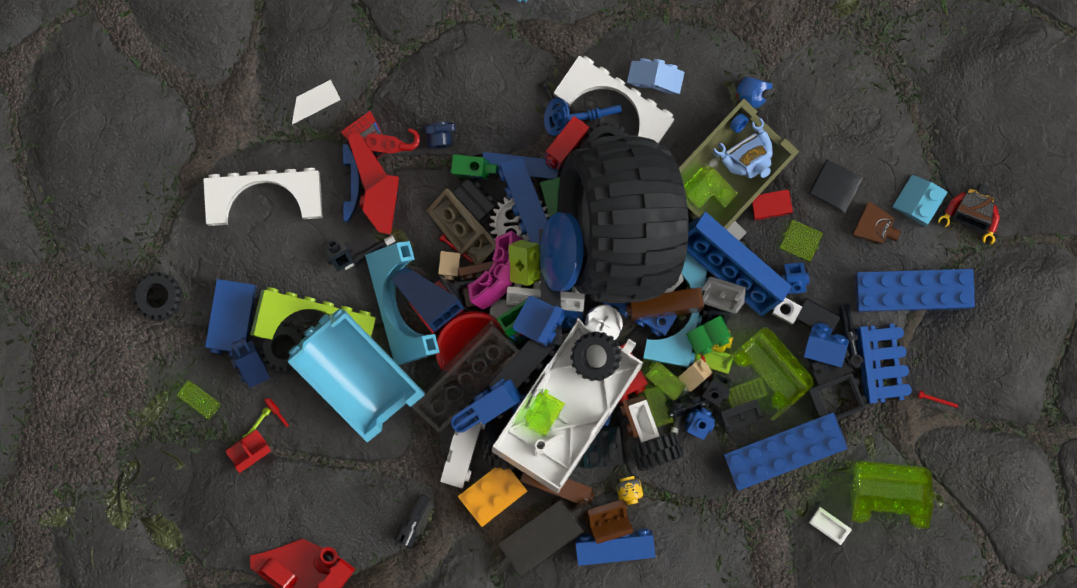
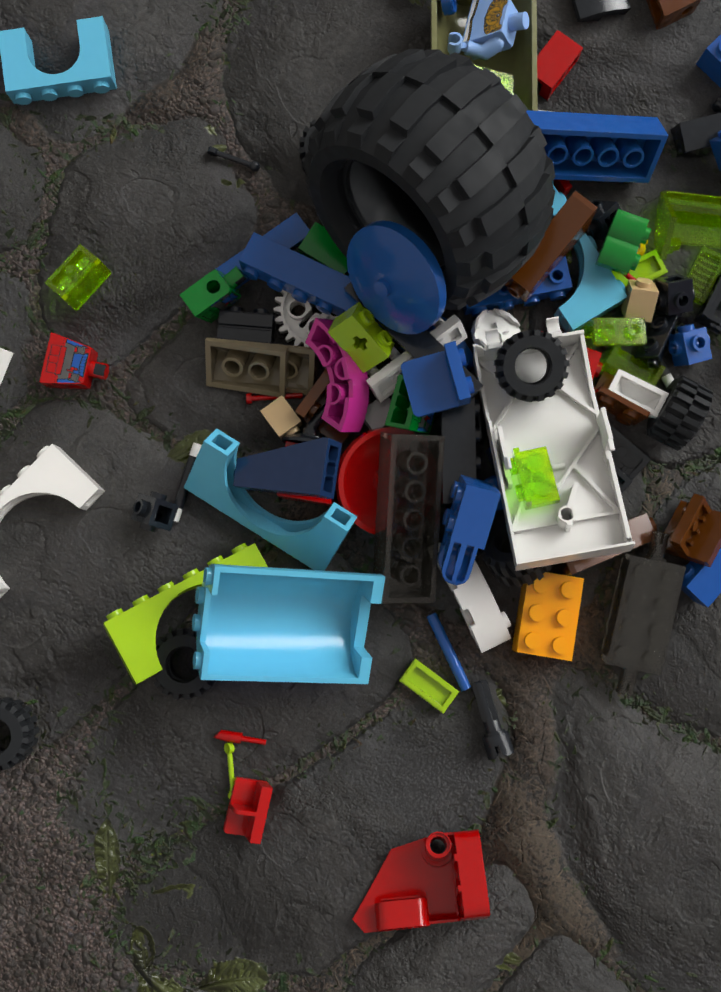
camera: 50 degrees left, 0 degrees up
clear neon green panel [177,380,221,419] -> none
blue brick [205,279,257,356] -> none
dark blue brick [231,337,270,388] -> none
blue slope [343,144,360,223] -> none
red slope [348,128,420,236] -> none
dark blue piece [422,122,456,149] -> none
blue dish [544,98,622,136] -> none
red brick [544,116,589,171] -> none
white arch [553,56,674,144] -> none
yellow head [616,476,643,505] -> none
light blue brick [627,58,684,94] -> none
light grey hinge [702,276,746,314] -> none
white brick [772,298,802,325] -> none
clear neon green piece [780,220,823,262] -> none
blue brick [781,262,809,294] -> none
none -> clear neon green bracket [45,244,111,311]
none -> lime tile [399,658,459,714]
none -> blue bar [426,612,471,691]

